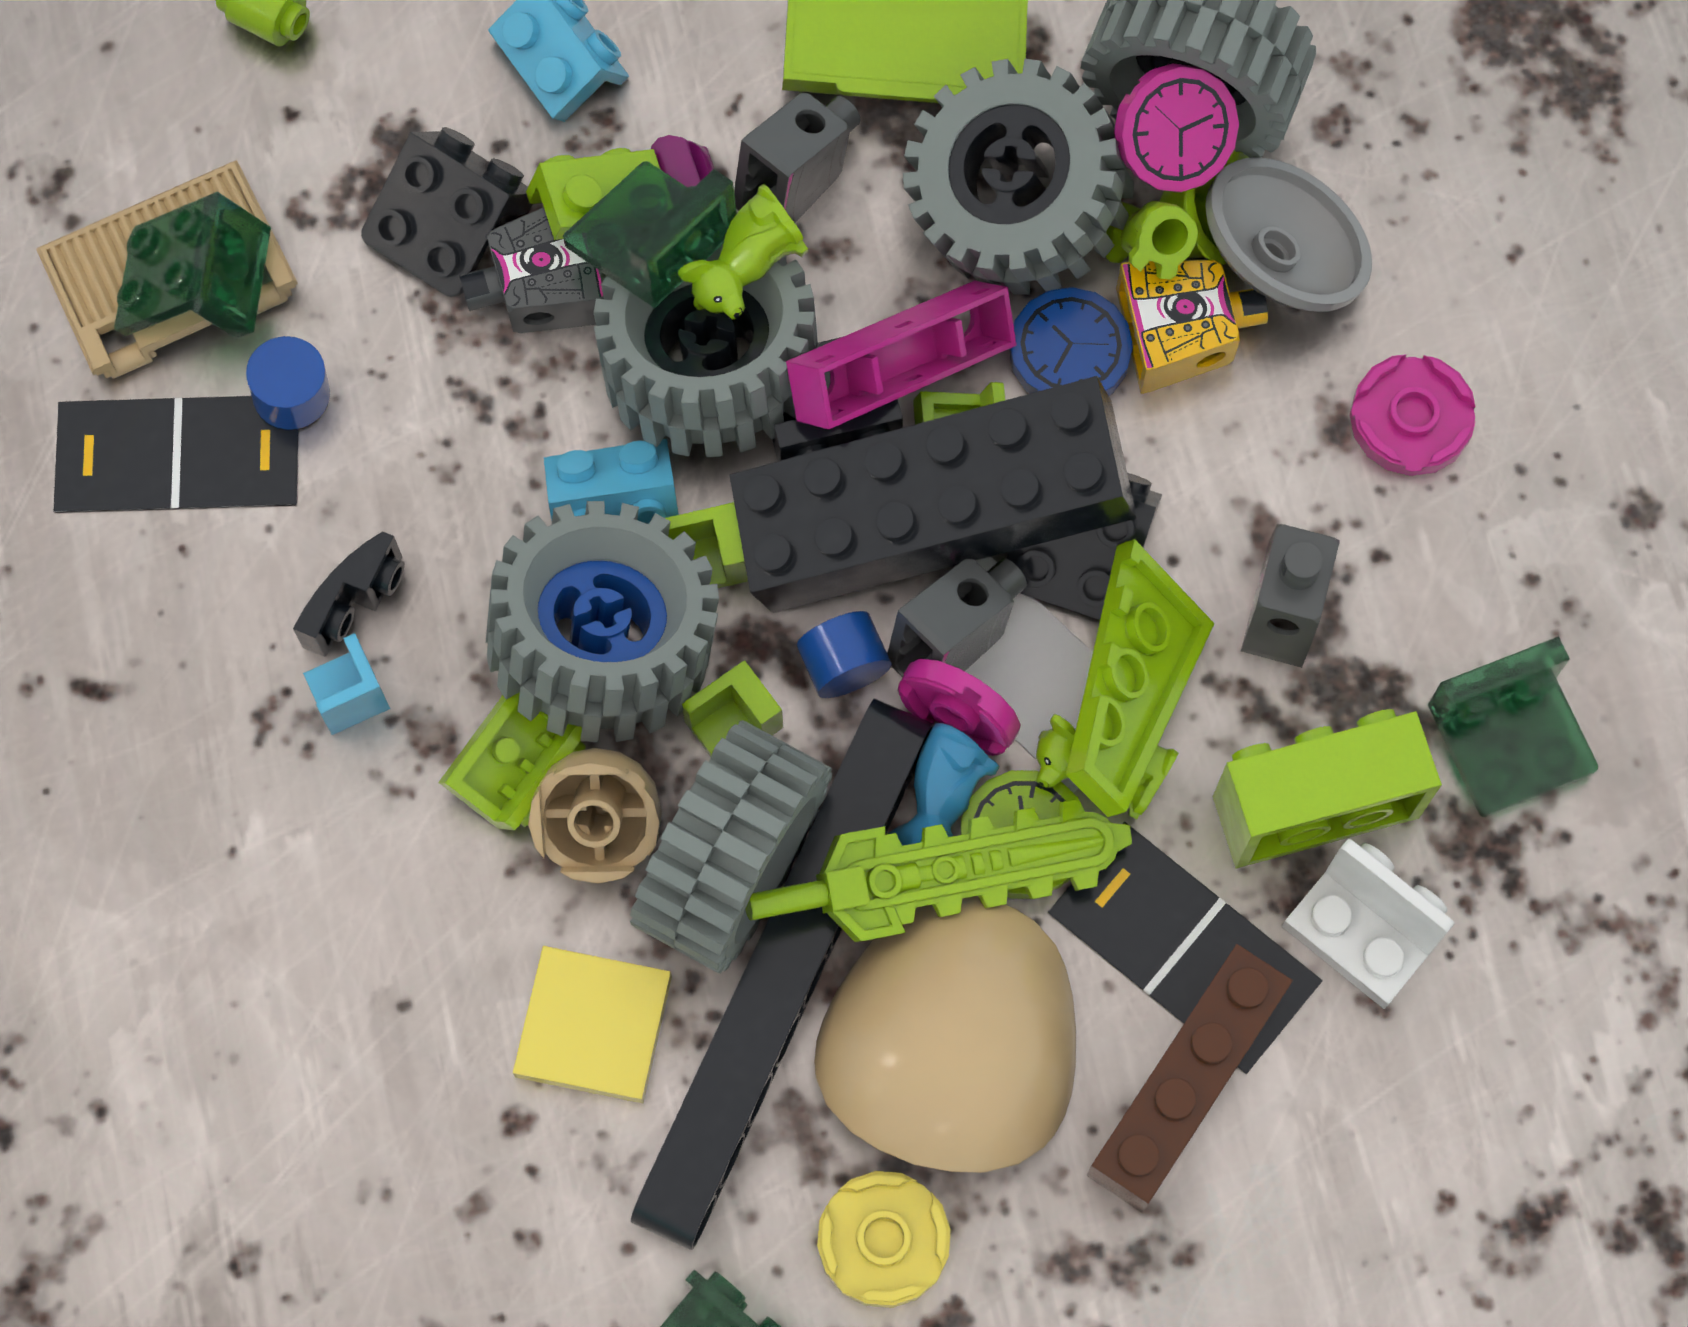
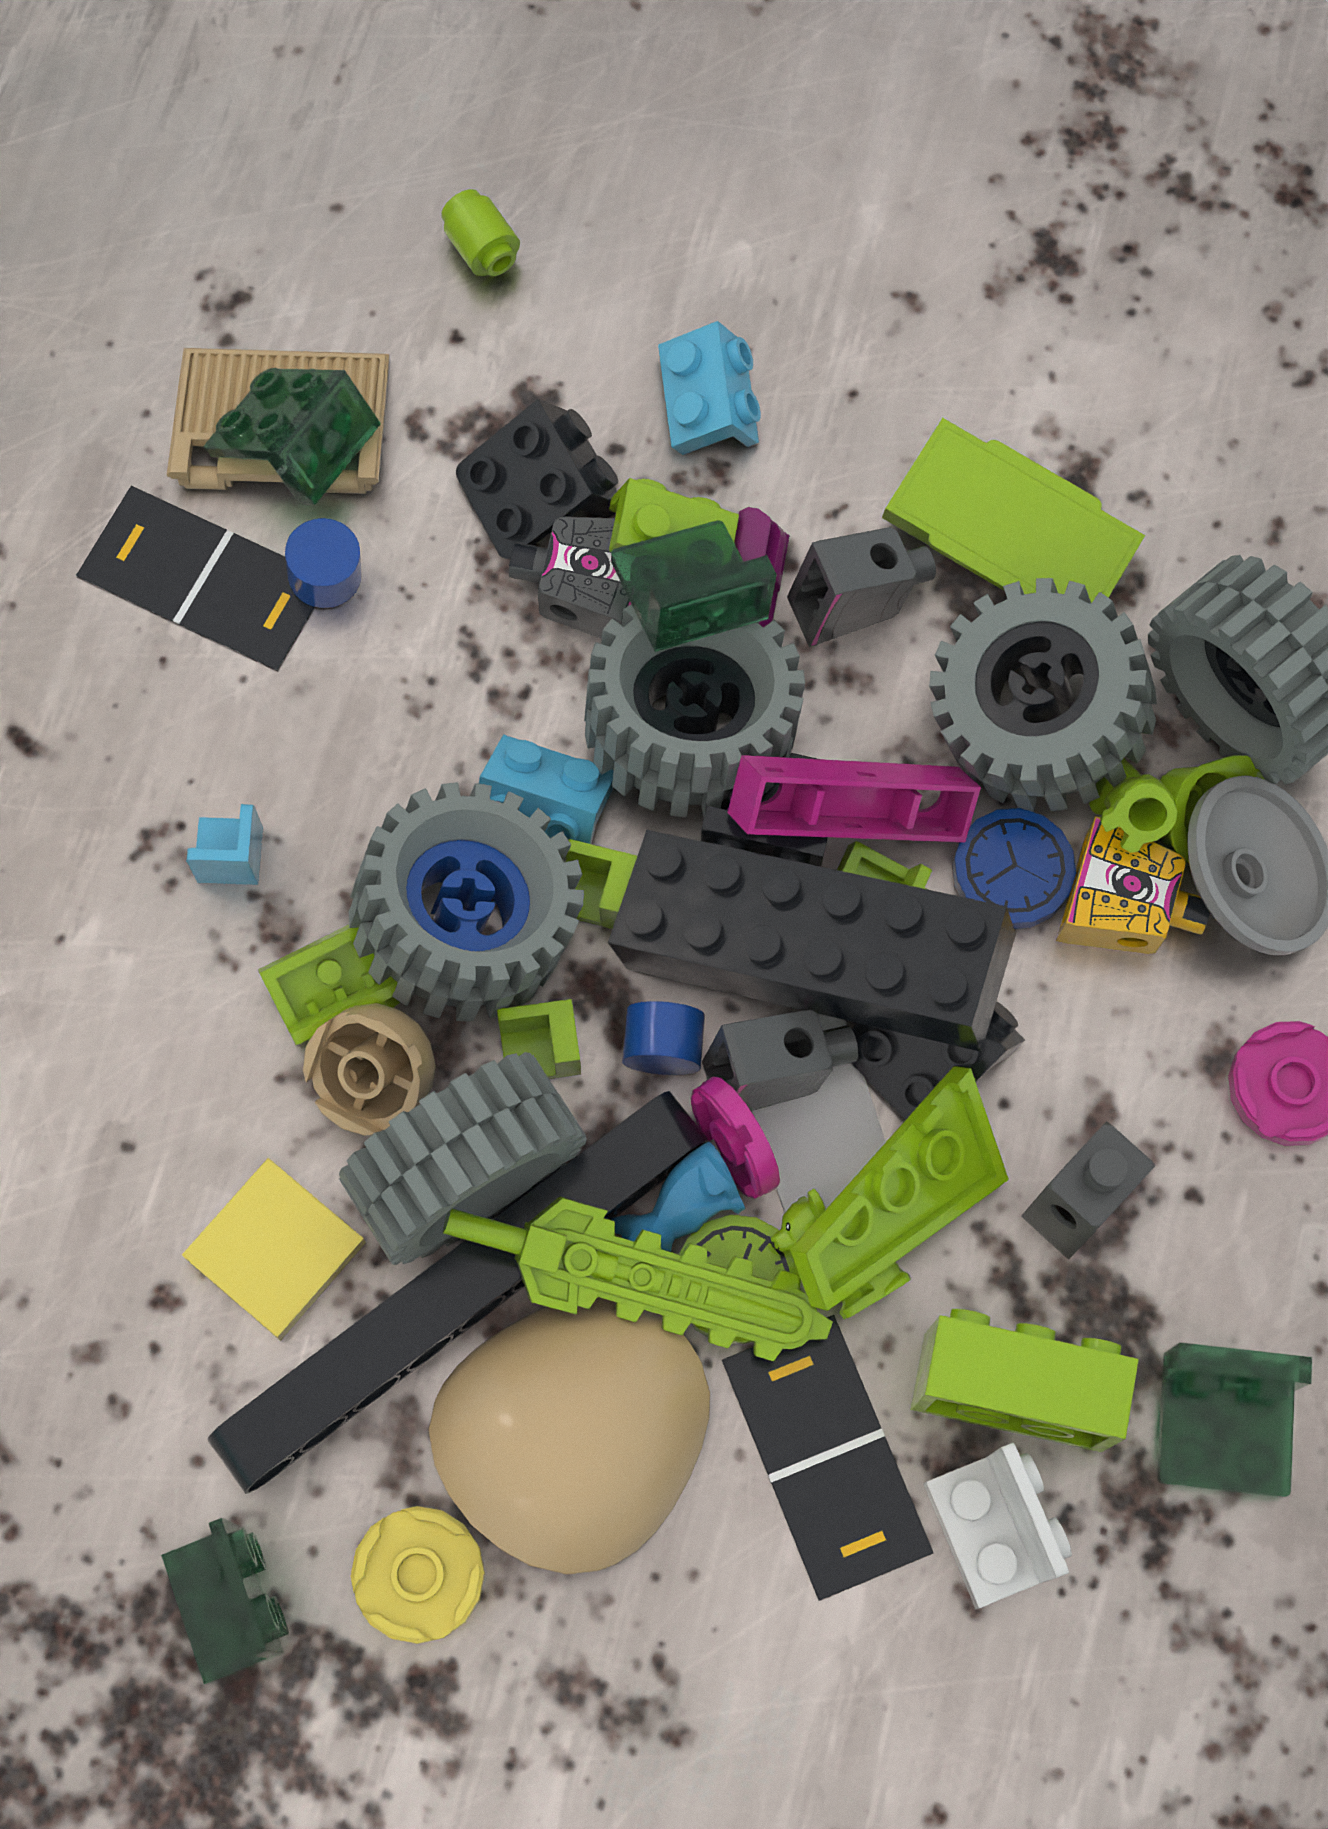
camera: 25 degrees right, 0 degrees up
black slope [293,531,405,657] -> none
lime animal [677,184,809,319] -> none
reddish brown arch [1087,944,1293,1213] -> none
dark pink tile [1114,63,1239,192] -> none

